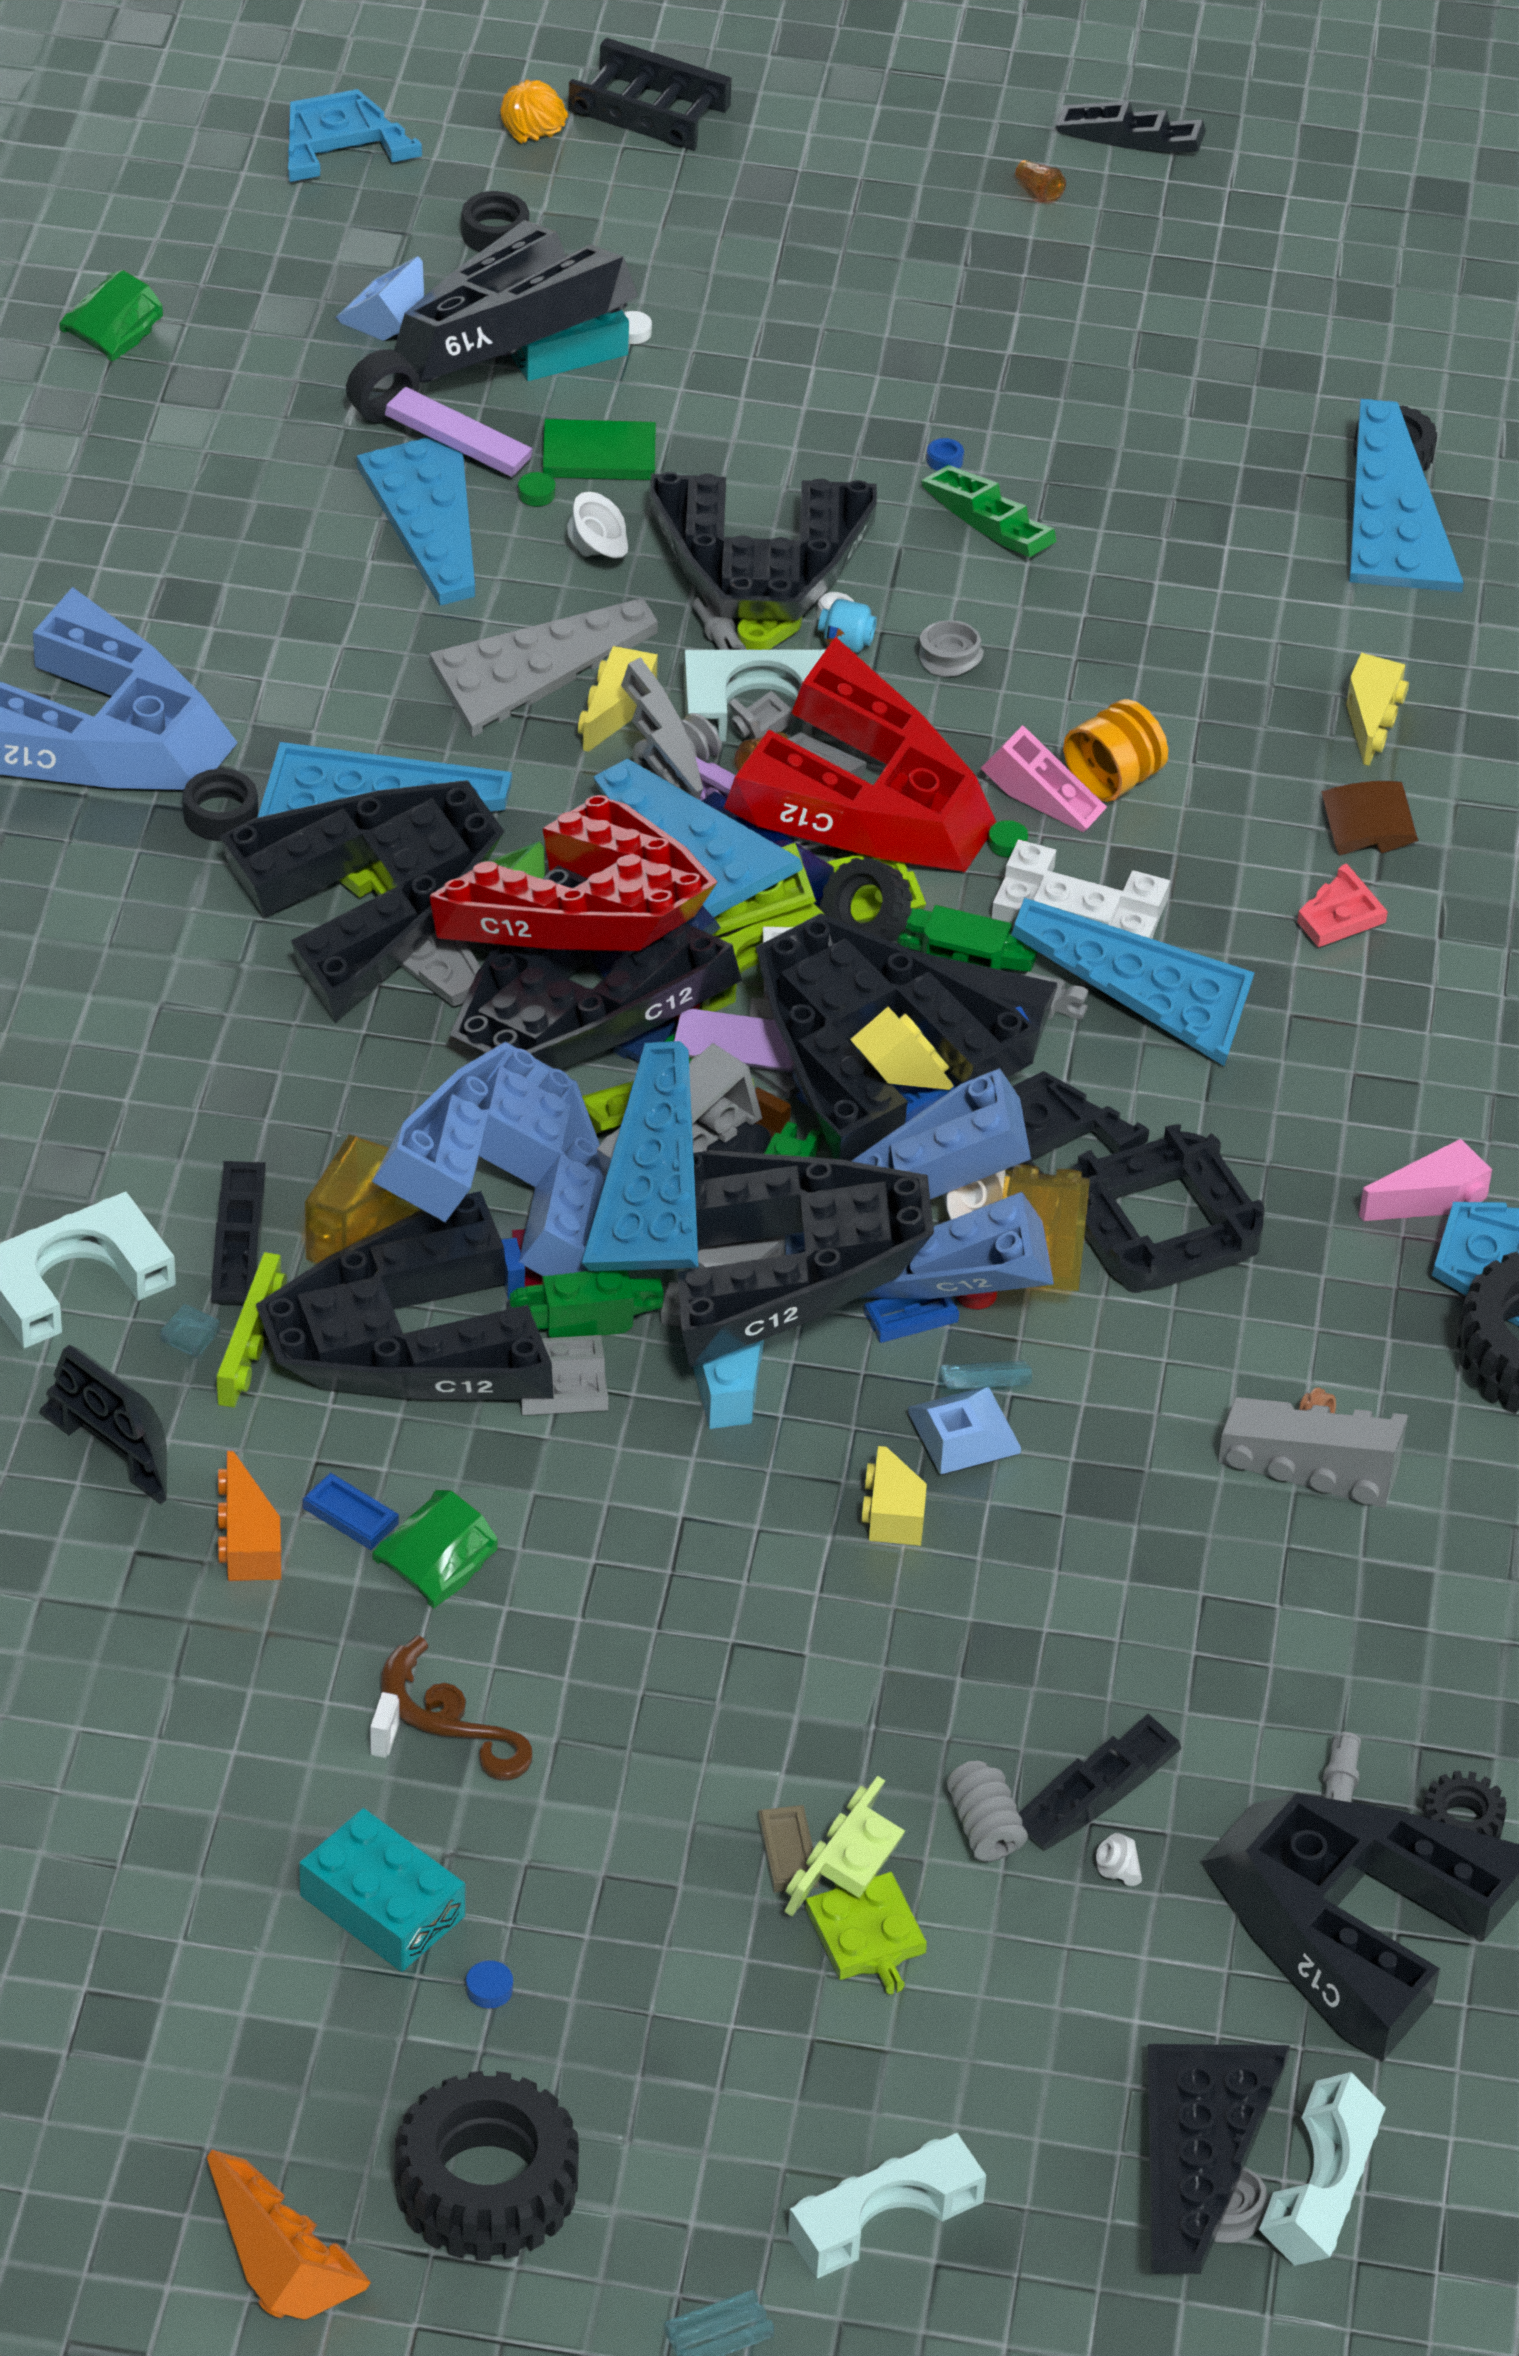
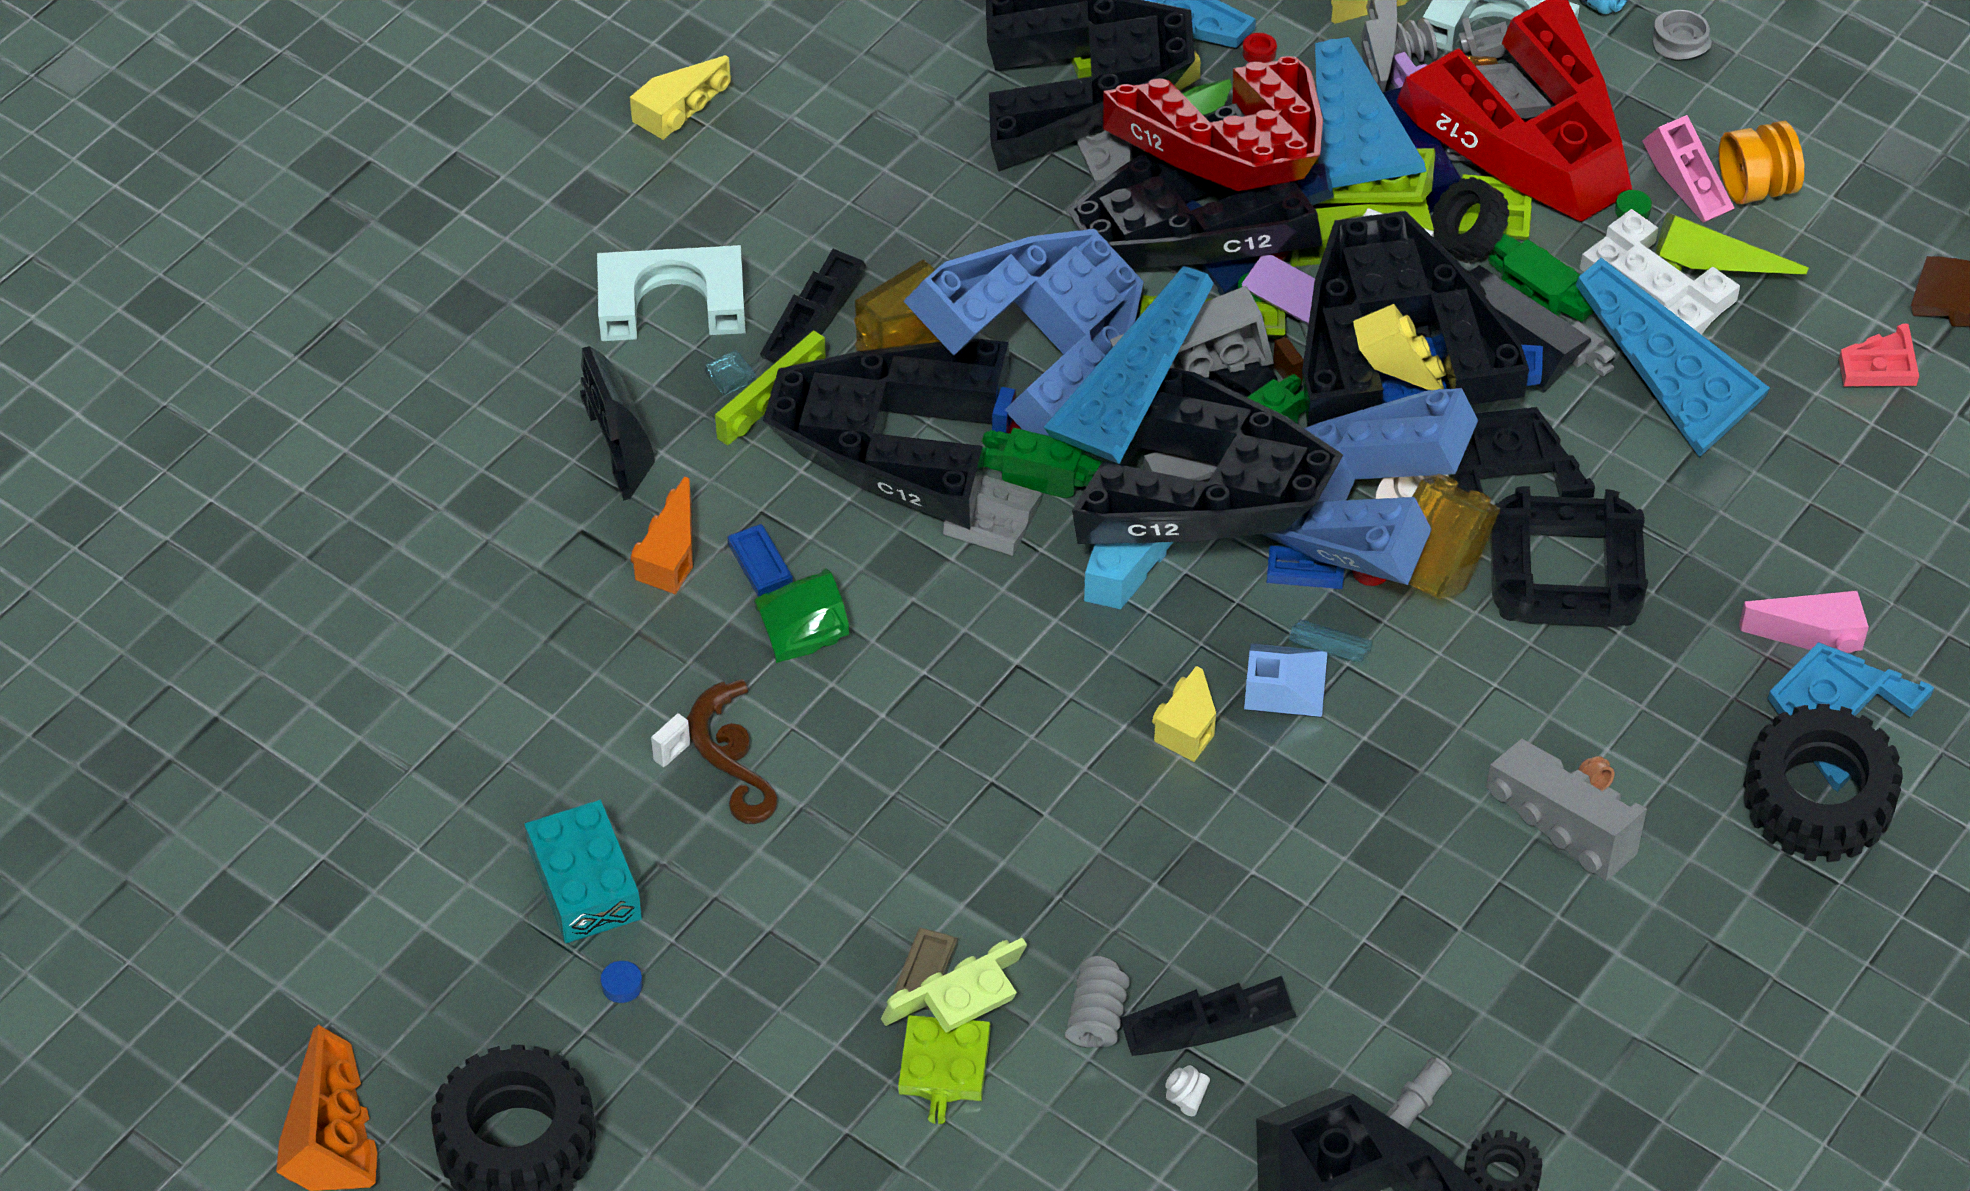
camera: 30 degrees right, 5 degrees up
none -> red tile [1242,33,1277,63]
none -> lime wedge [1655,212,1809,274]

